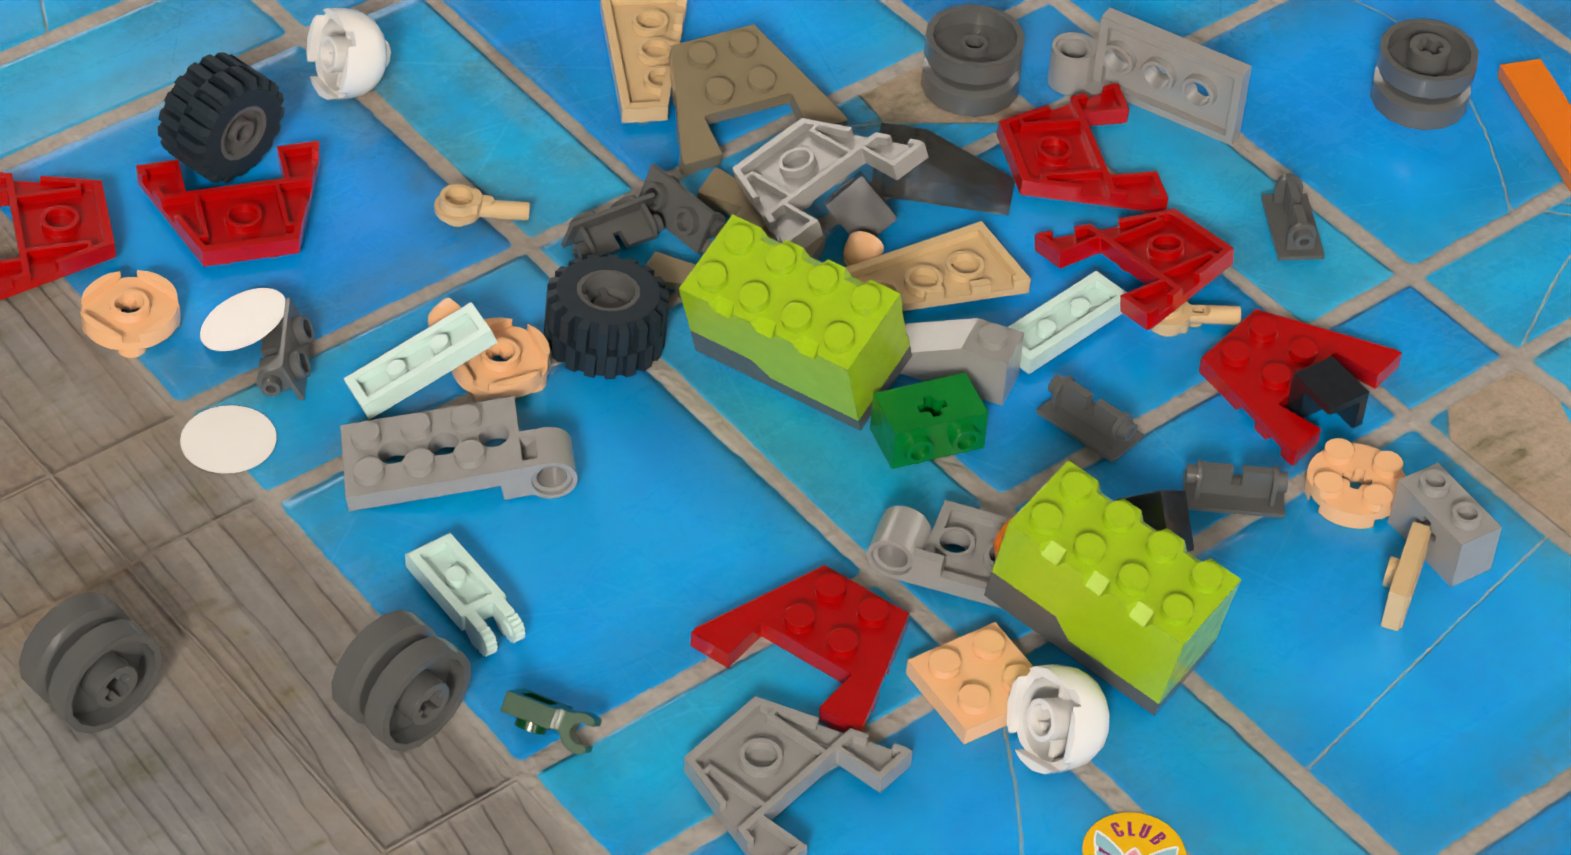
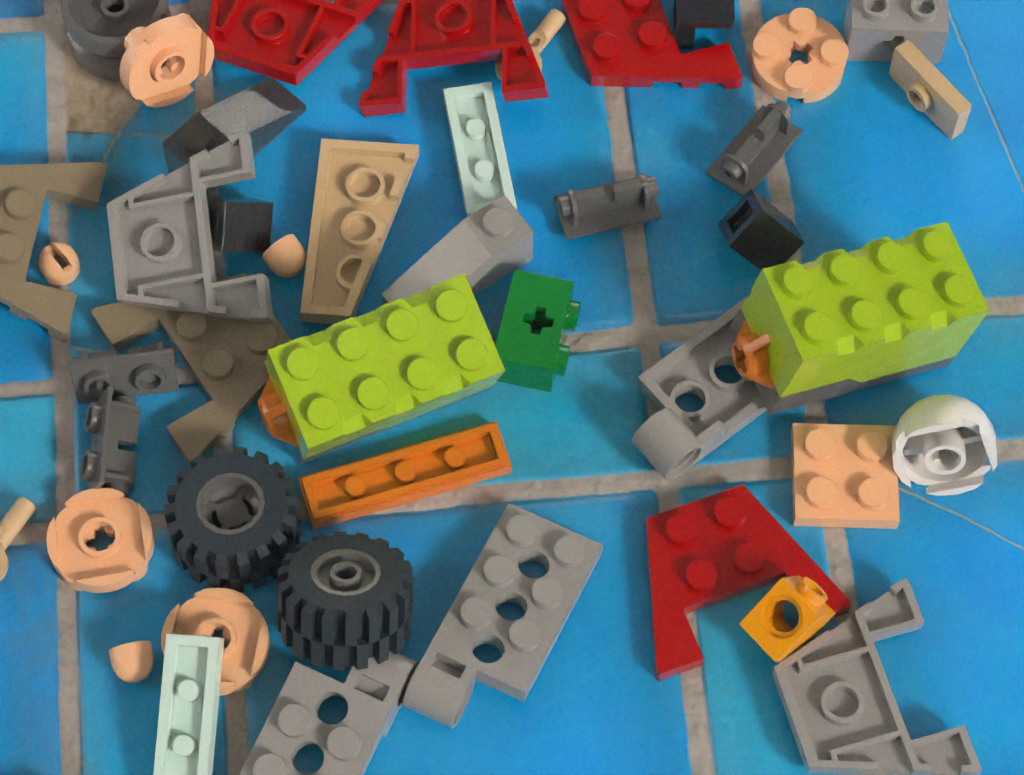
camera: 55 degrees left, 20 degrees up
none -> light nougat hinge [38,242,80,286]
none -> light nougat plate [46,488,155,593]
none -> light nougat plate [119,13,214,108]
none -> black wheel [277,531,414,671]
none -> orange tile [298,421,512,530]
none -> light grey hinge [403,503,603,729]
none -> light orange brick [739,575,836,662]

